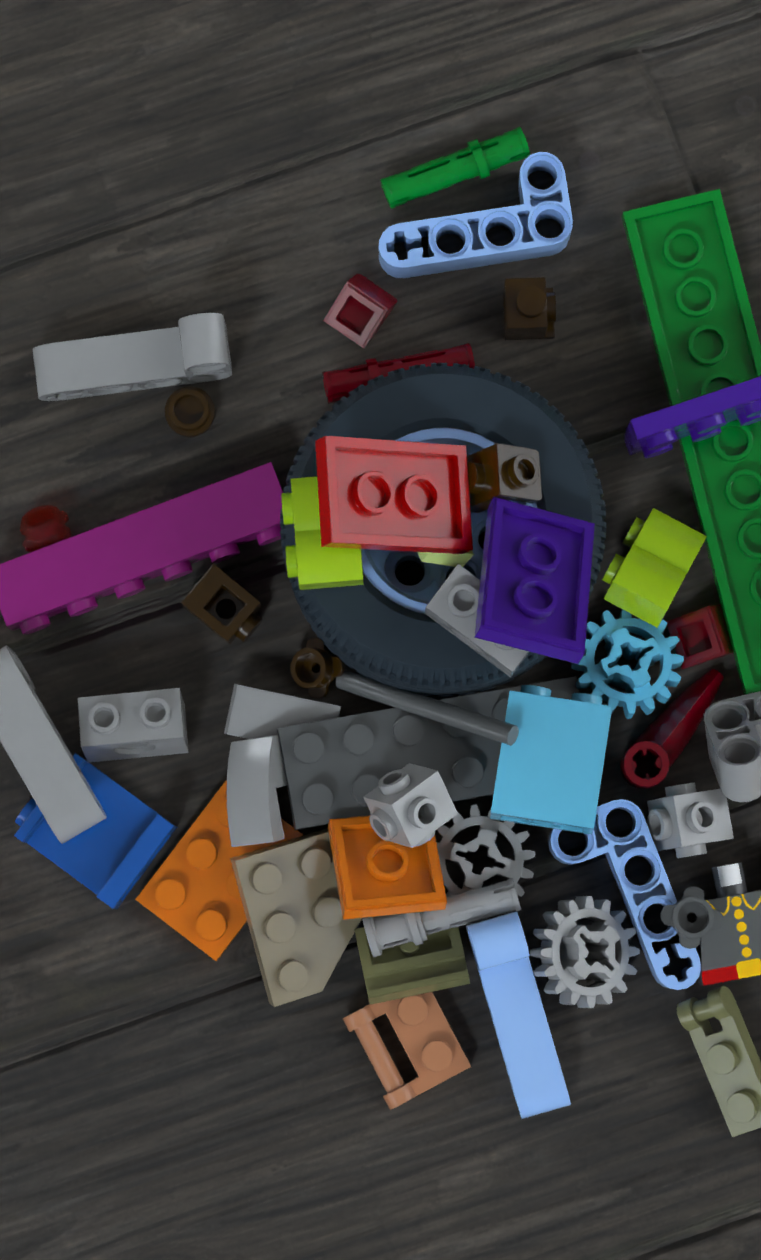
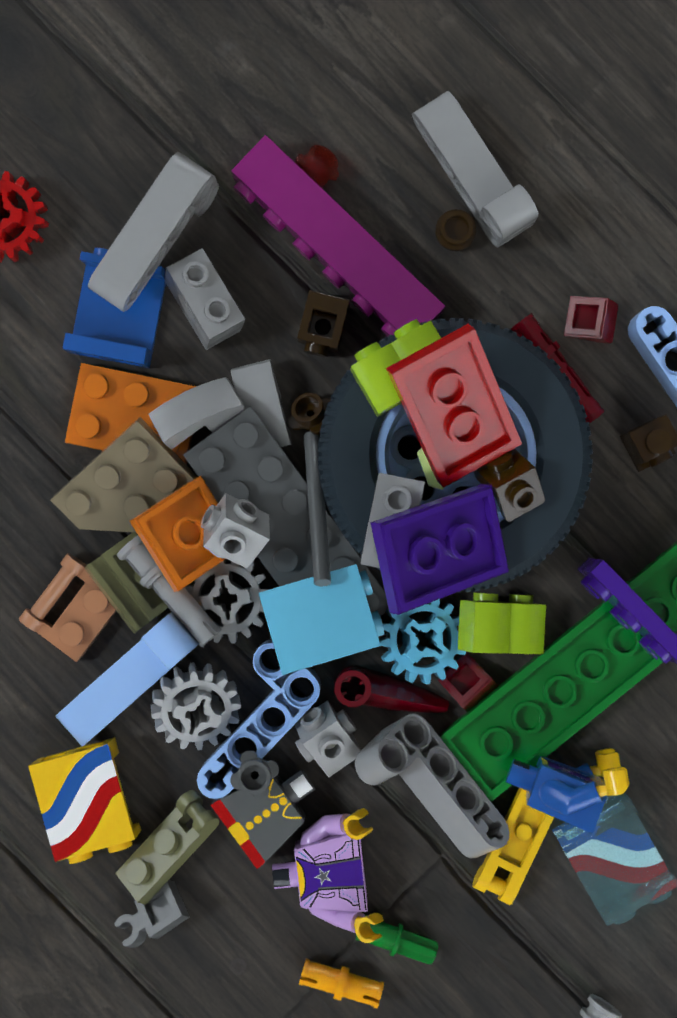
camera: 65 degrees right, 5 degrees up
none -> panel [28,737,141,864]

